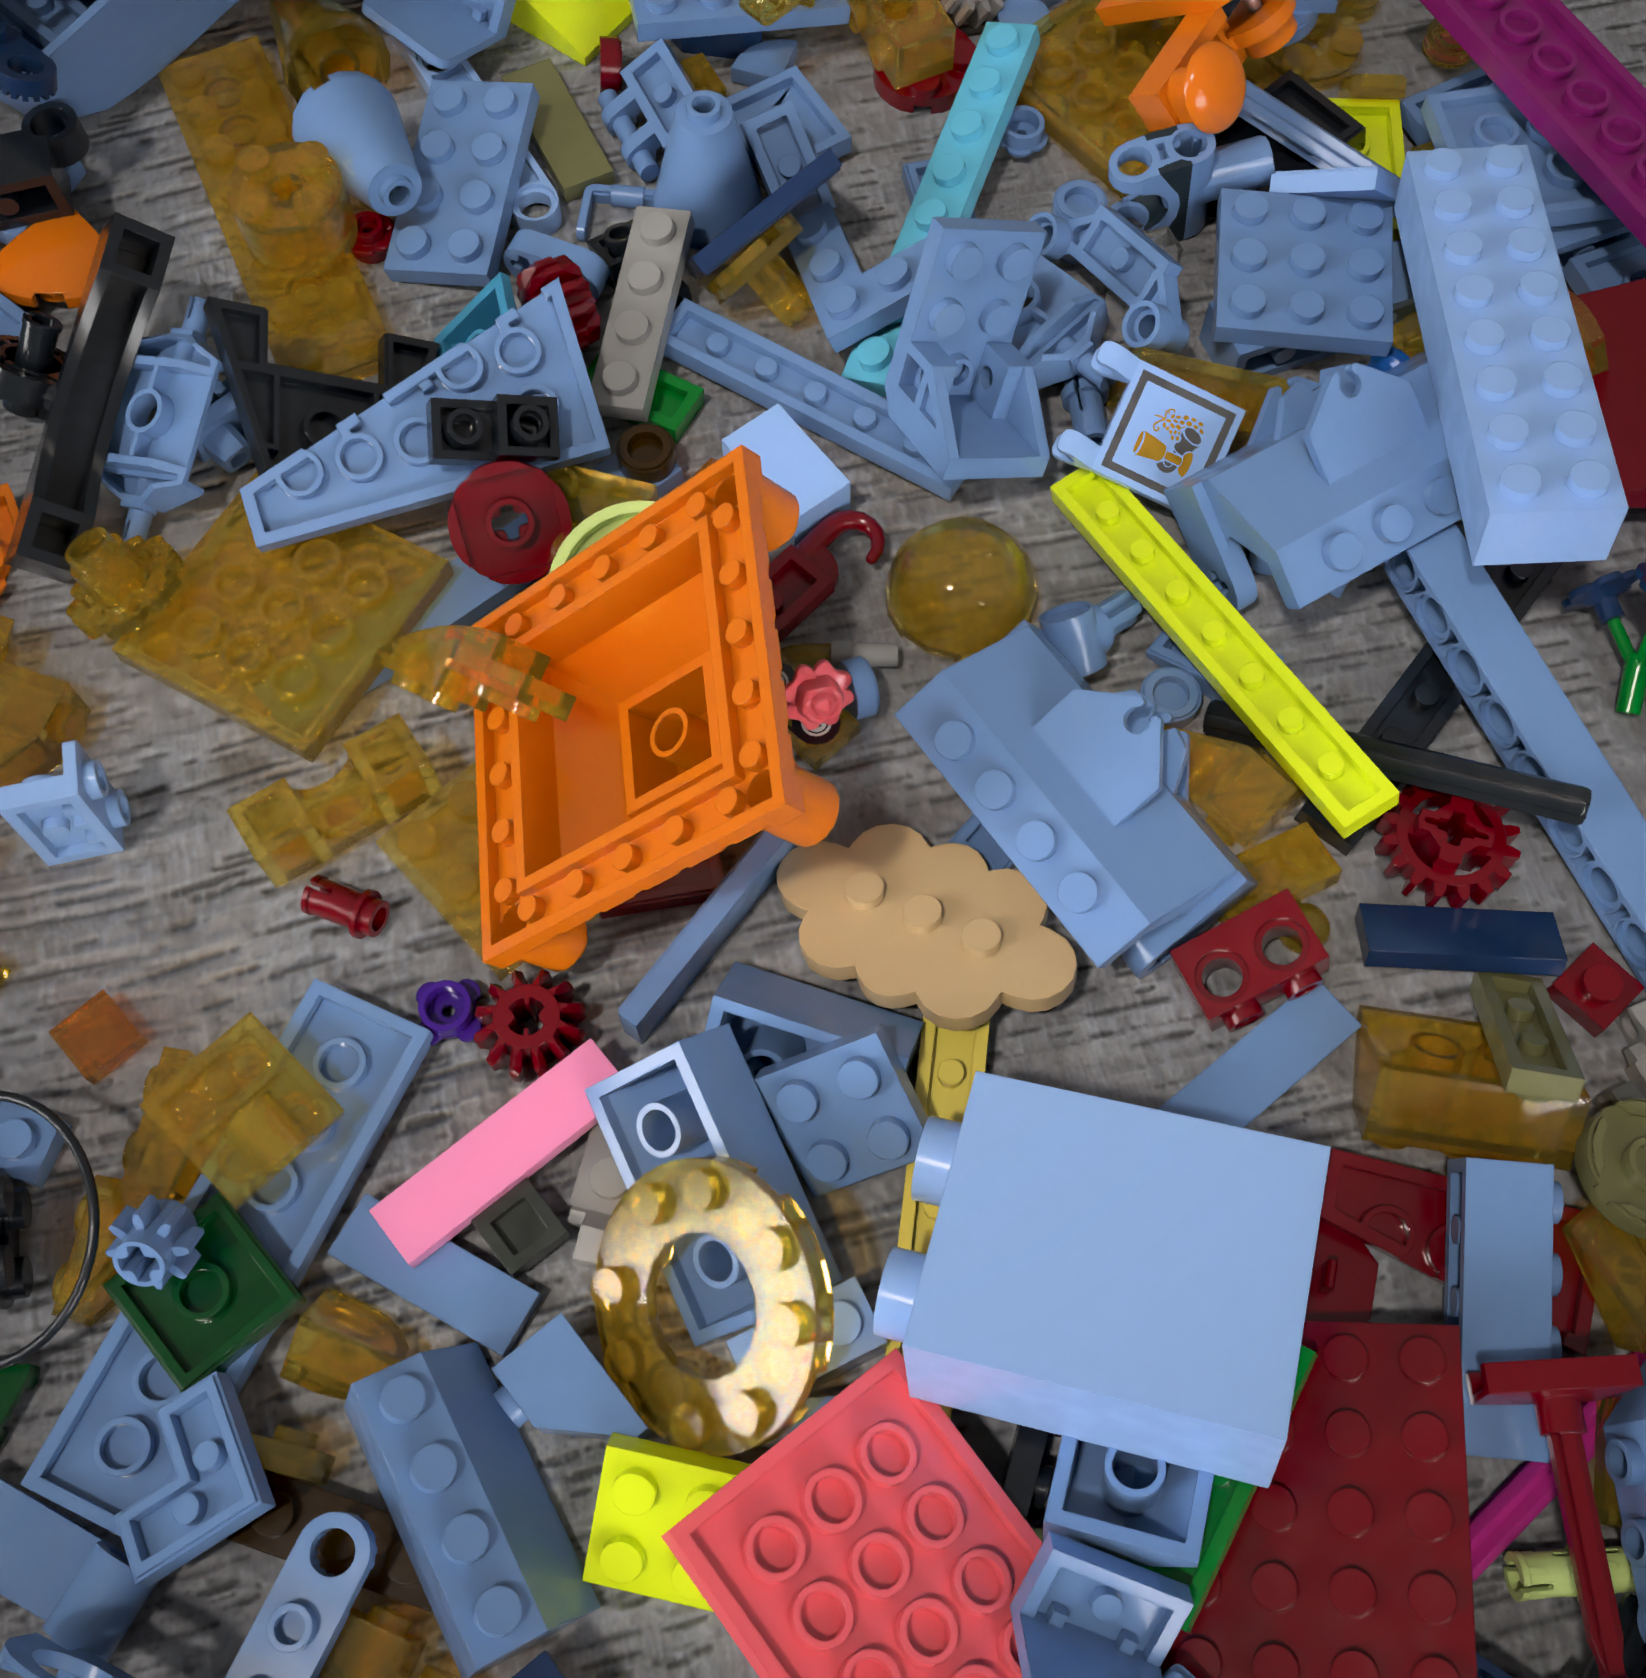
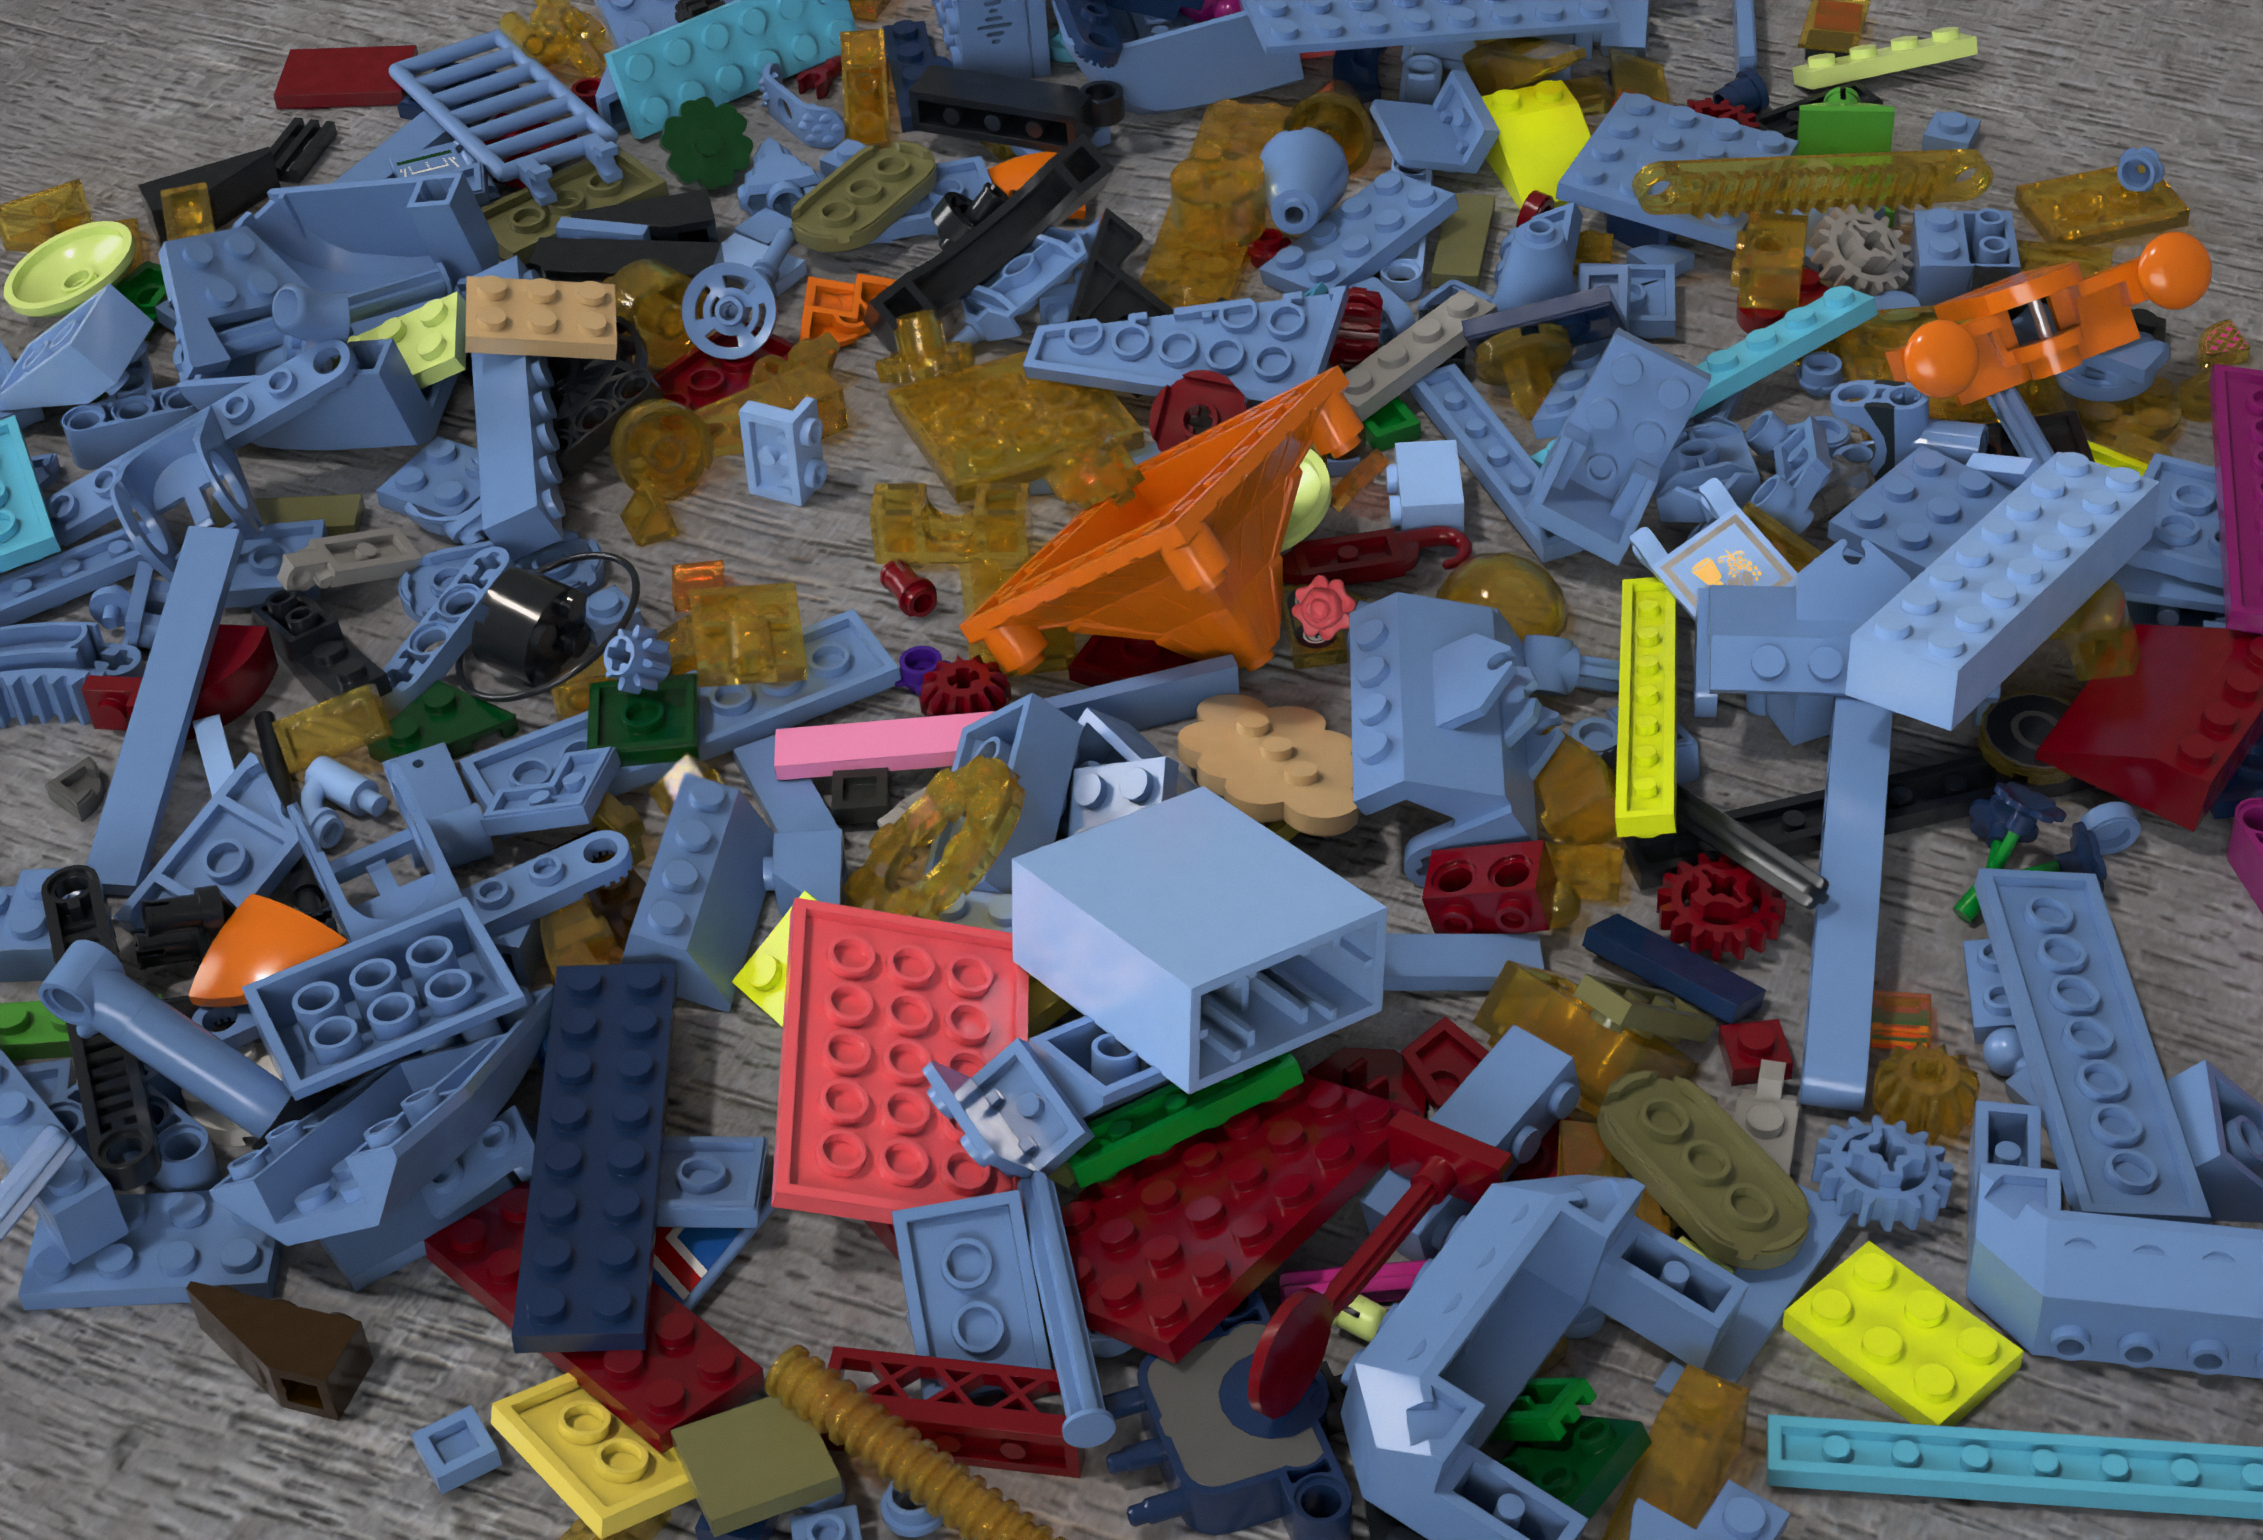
camera: 40 degrees right, 25 degrees down
black slope [426,394,560,465] -> none

